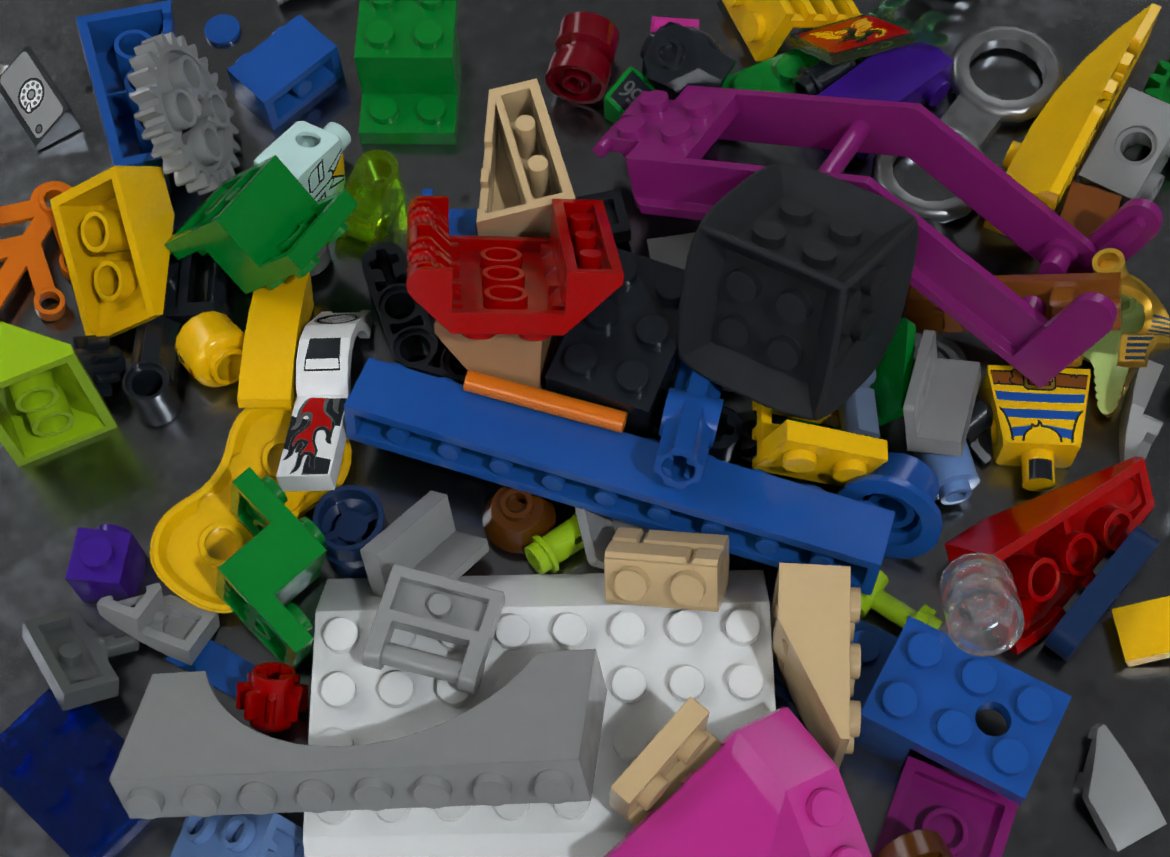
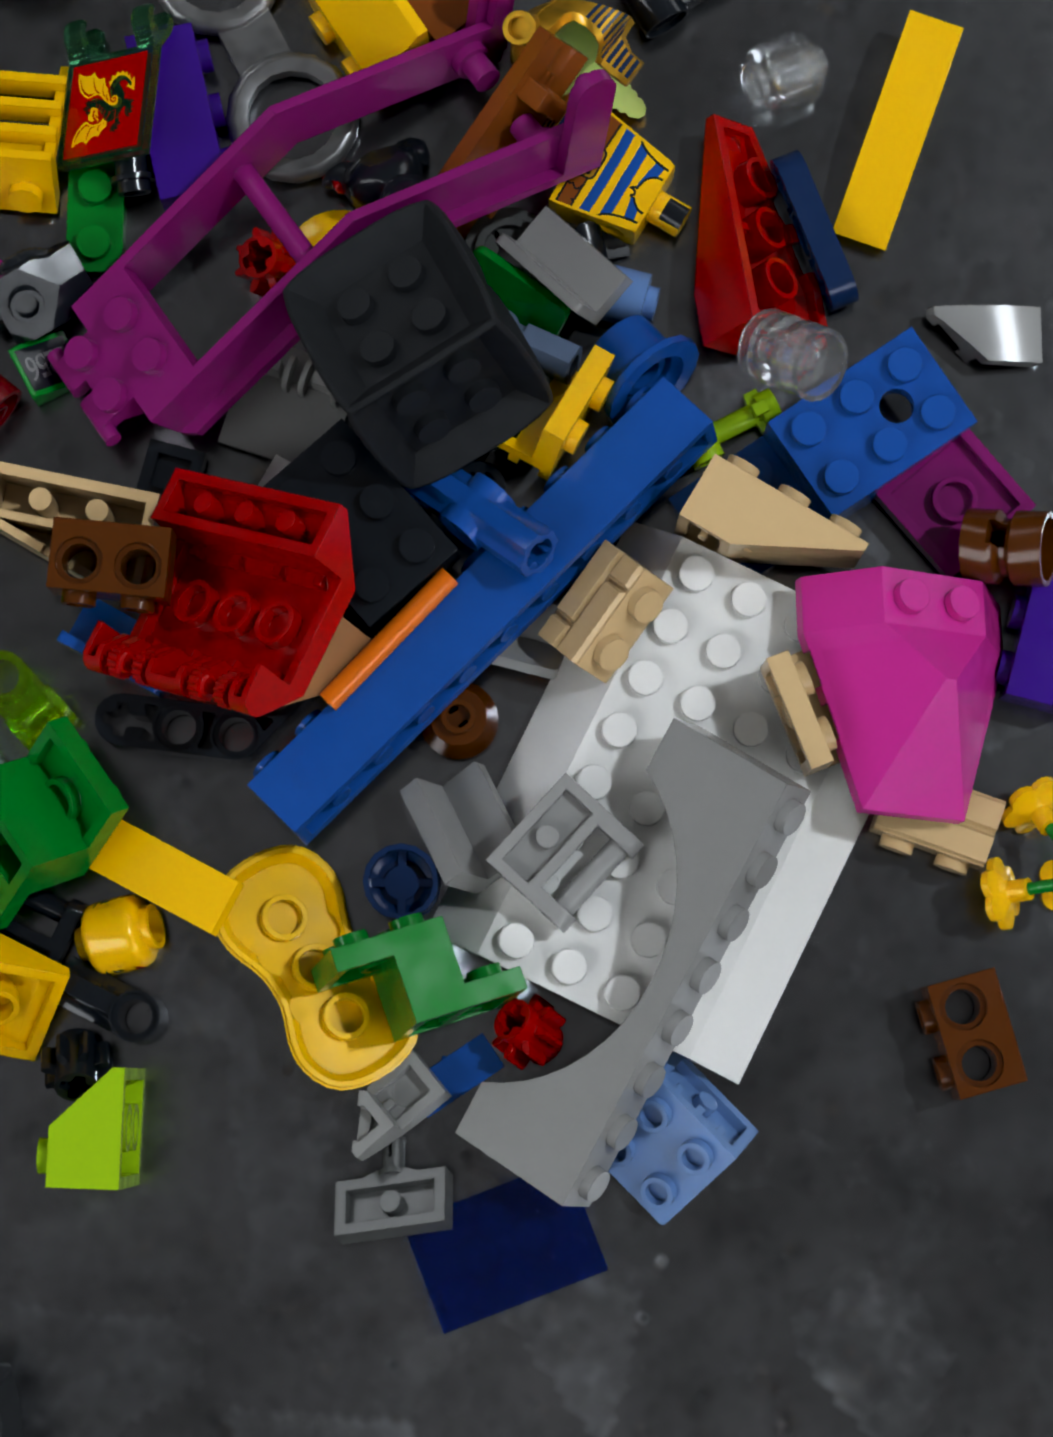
camera: 65 degrees left, 20 degrees up
dark purple brick [65,524,148,604] -> none
white piece [276,310,374,491] -> none
lime pin [524,513,584,575] -> none
light grey slope [1119,359,1163,462] -> none
none -> reddish brown brick [46,517,178,614]

